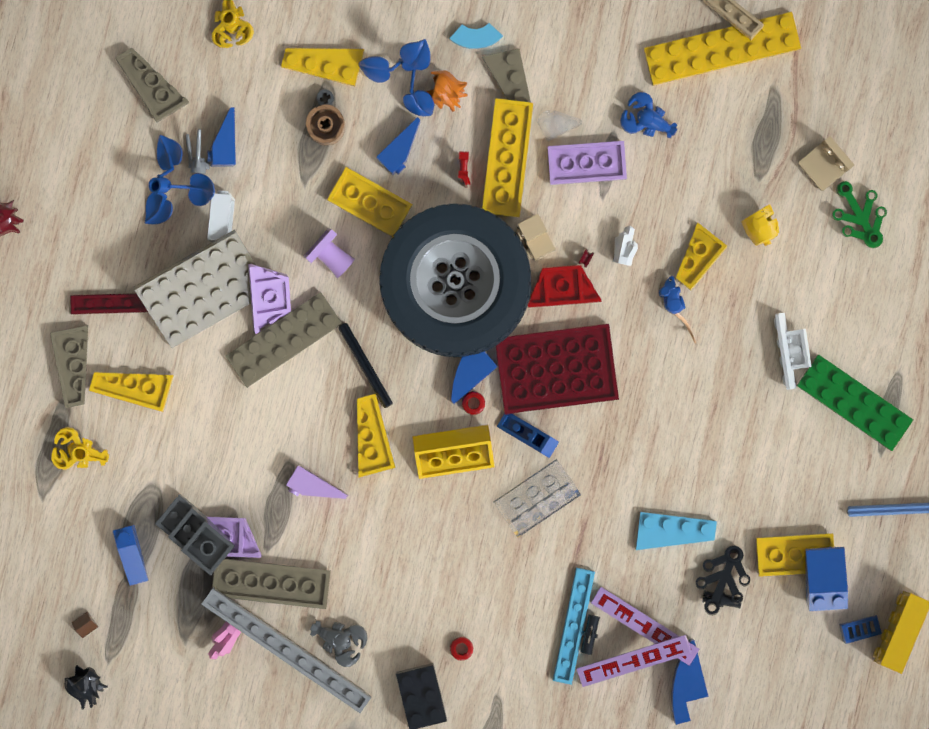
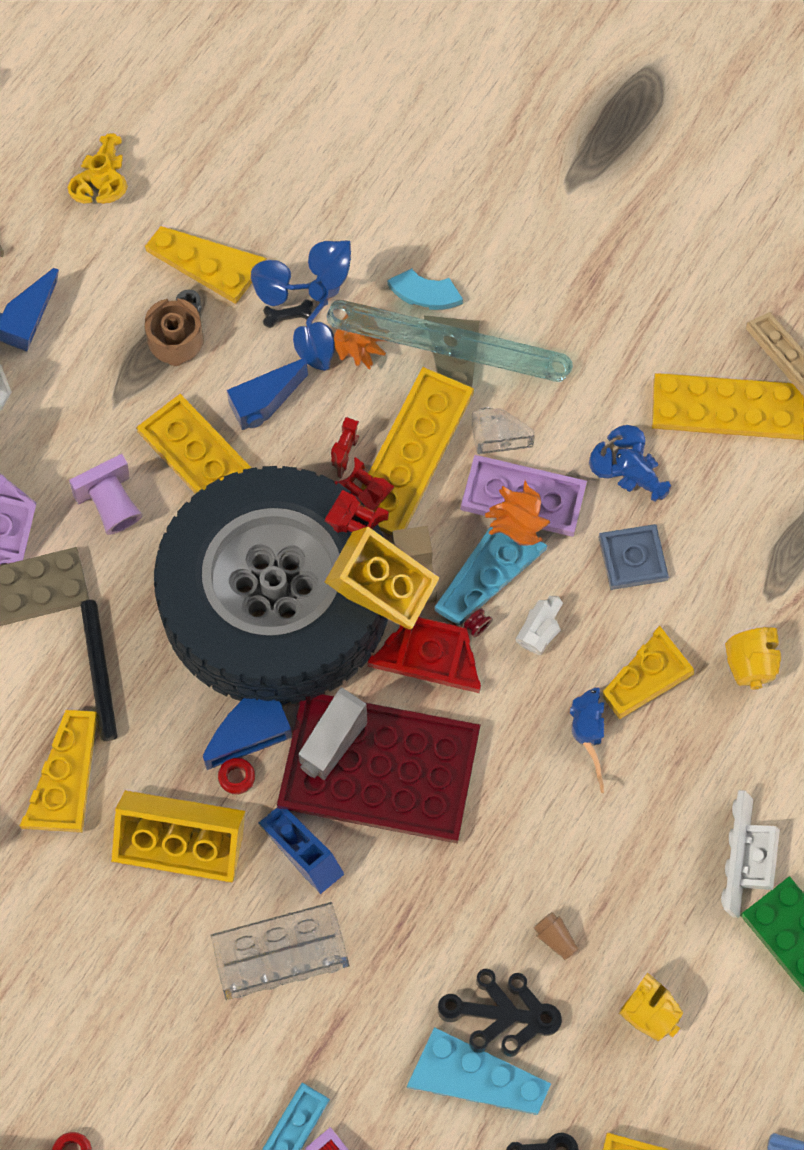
camera: 15 degrees right, 20 degrees down
none -> black piece [263,299,314,328]
none -> light grey slope [298,687,367,780]
none -> yellow slope [324,527,439,629]
none -> red piece [325,490,389,533]
none -> clear light blue beam [327,300,573,382]
none -> red piece [334,457,394,511]
none -> medium azure wing [434,518,547,626]
none -> black plant [438,969,562,1057]
none -> orange hair [485,480,550,546]
none -> medium nougat cone [533,912,578,960]
none -> sand blue tile [598,524,669,590]
none -> yellow helmet [618,973,683,1041]

